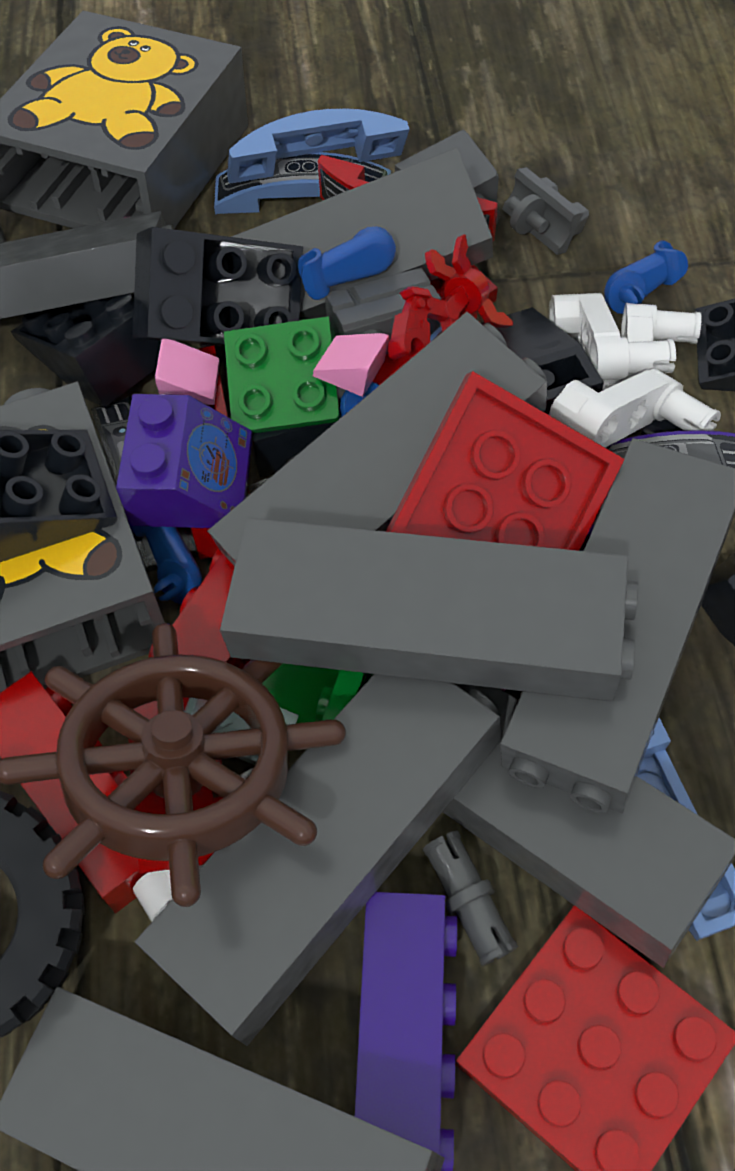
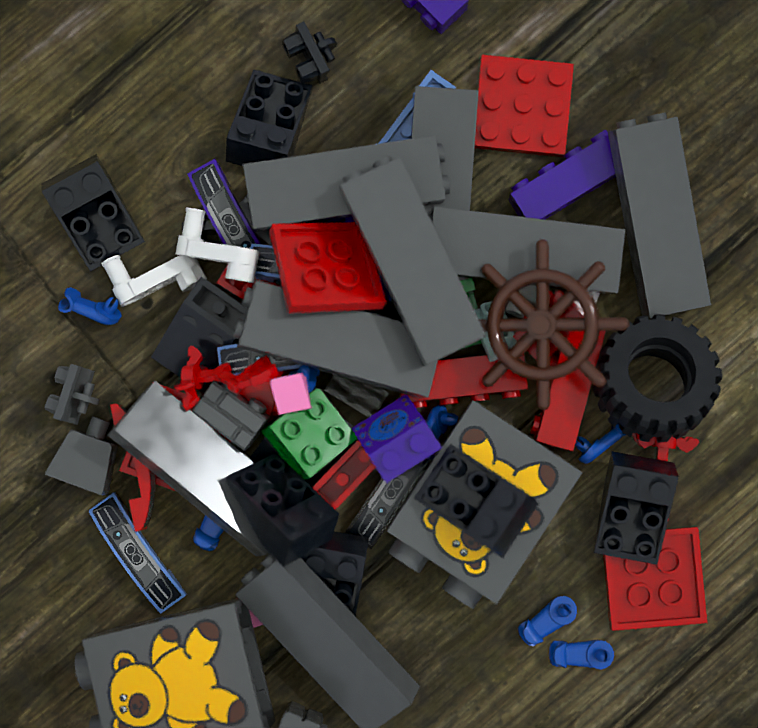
camera: 125 degrees left, 25 degrees up
bright pink slope [155,339,220,405] -> none
medium blue slope [227,109,410,184] -> none
blue piece [298,226,396,300] -> none
dark grey pin [423,831,519,967] -> none
white beam [549,293,676,380] -> none

